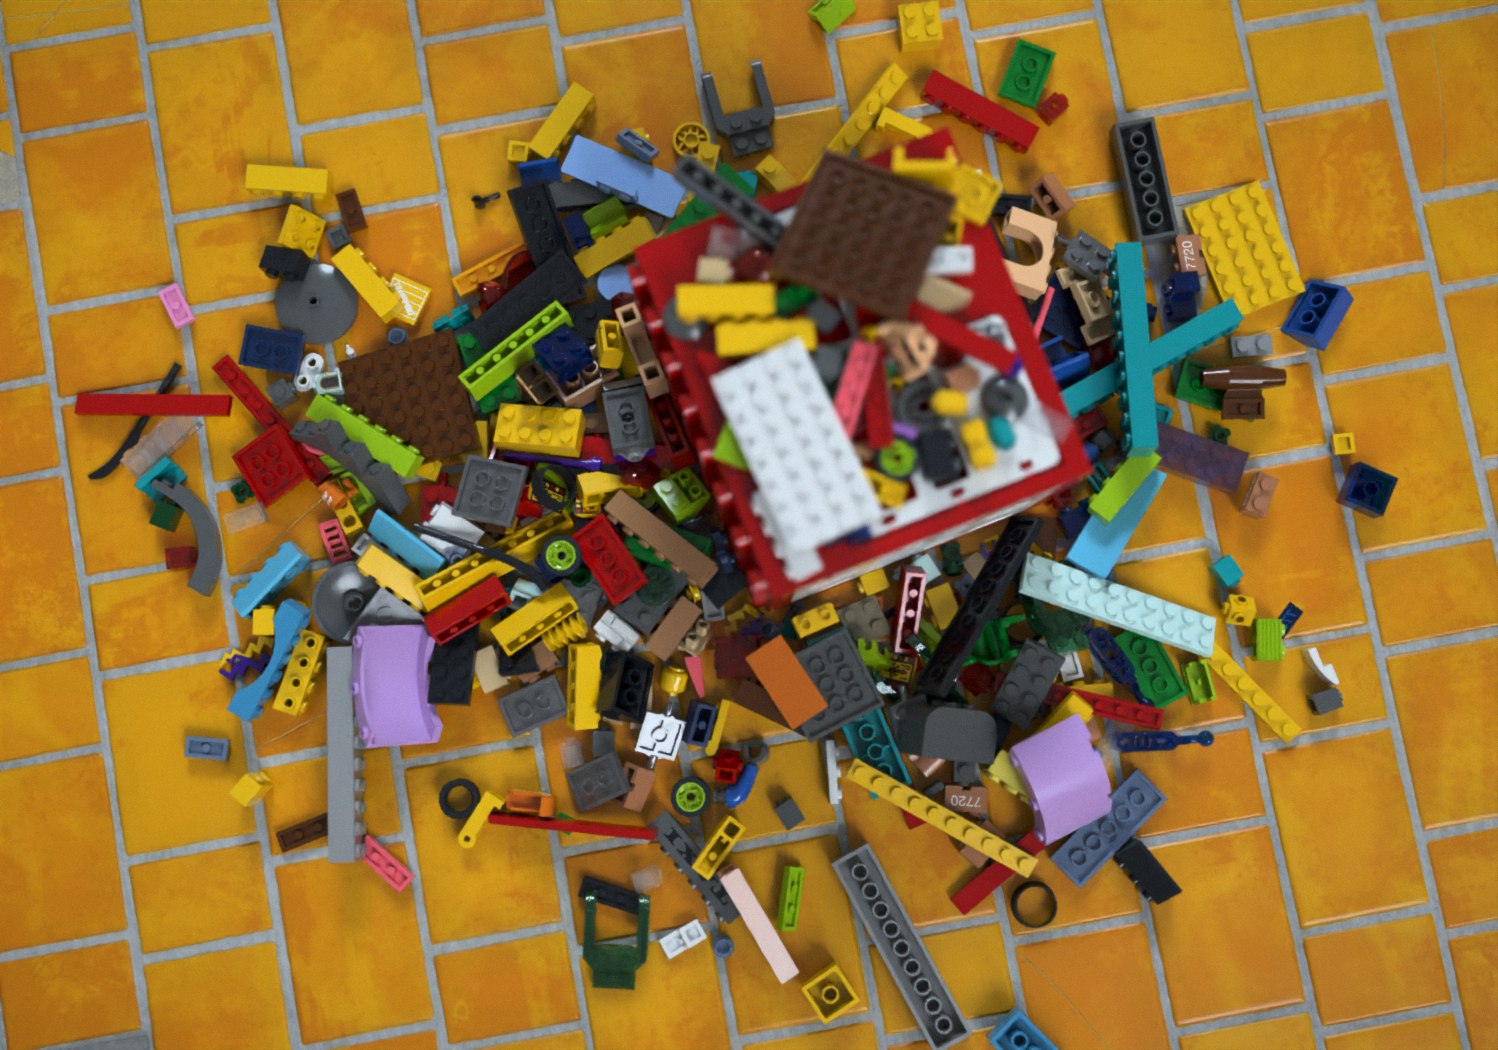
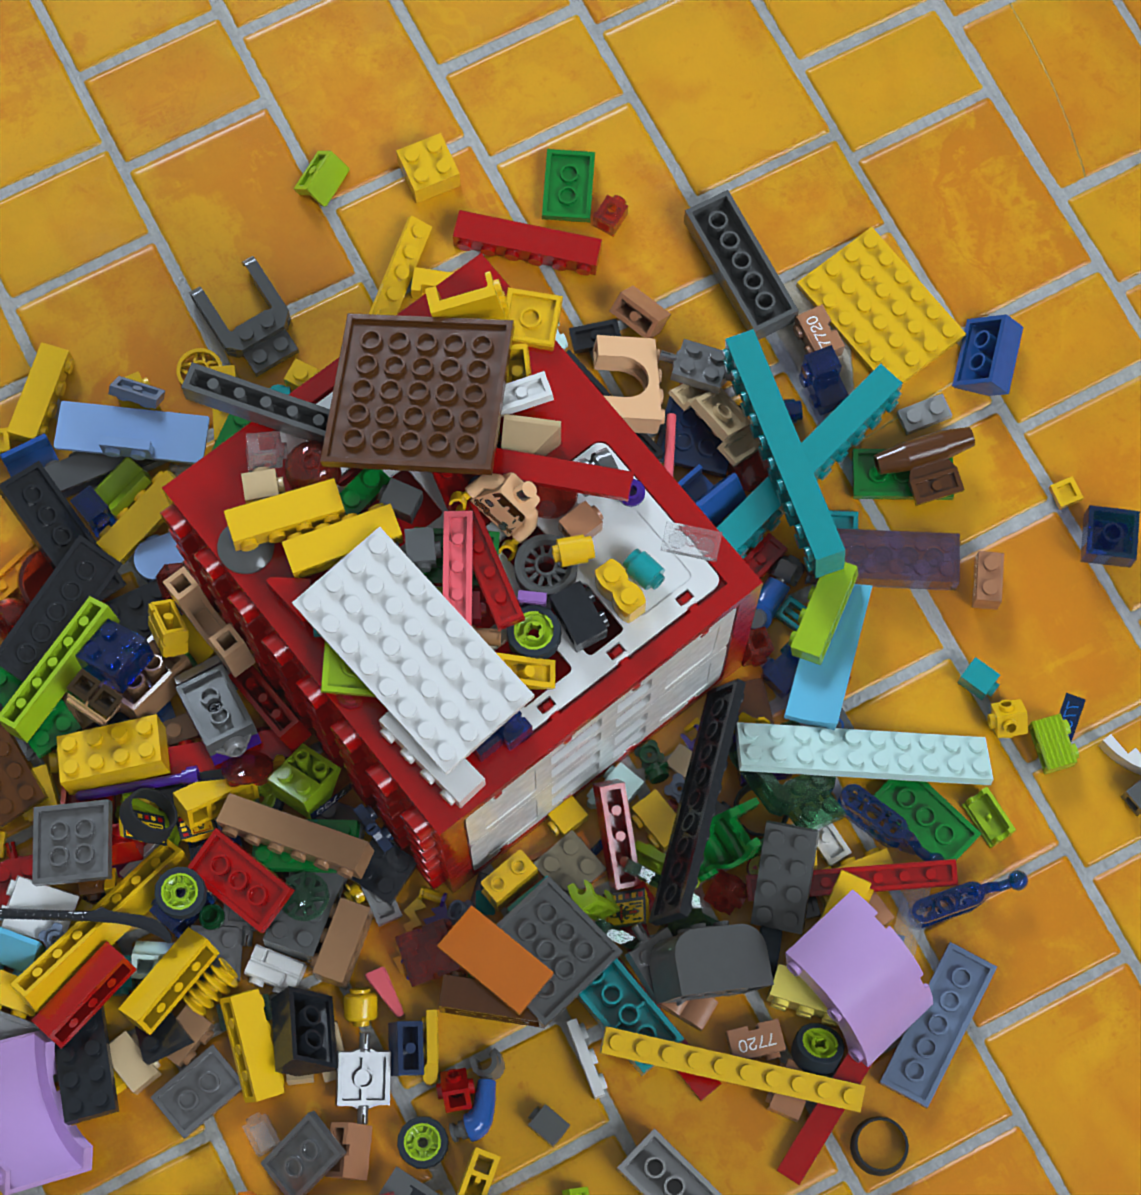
camera: 15 degrees left, 10 degrees down
dark grey brick [593,726,616,756] -> none
tan hips [678,618,715,658] -> none
dark grey tile [922,780,945,798] -> none
dark grey brick [951,760,976,786] -> none
dark grey dish [981,376,1029,423] -> none
black slope [1114,837,1182,905] -> none
yellow plate [1196,641,1302,744] -> none
dark green plate [1207,425,1231,448] -> none
none -> black wheel [791,1023,844,1075]

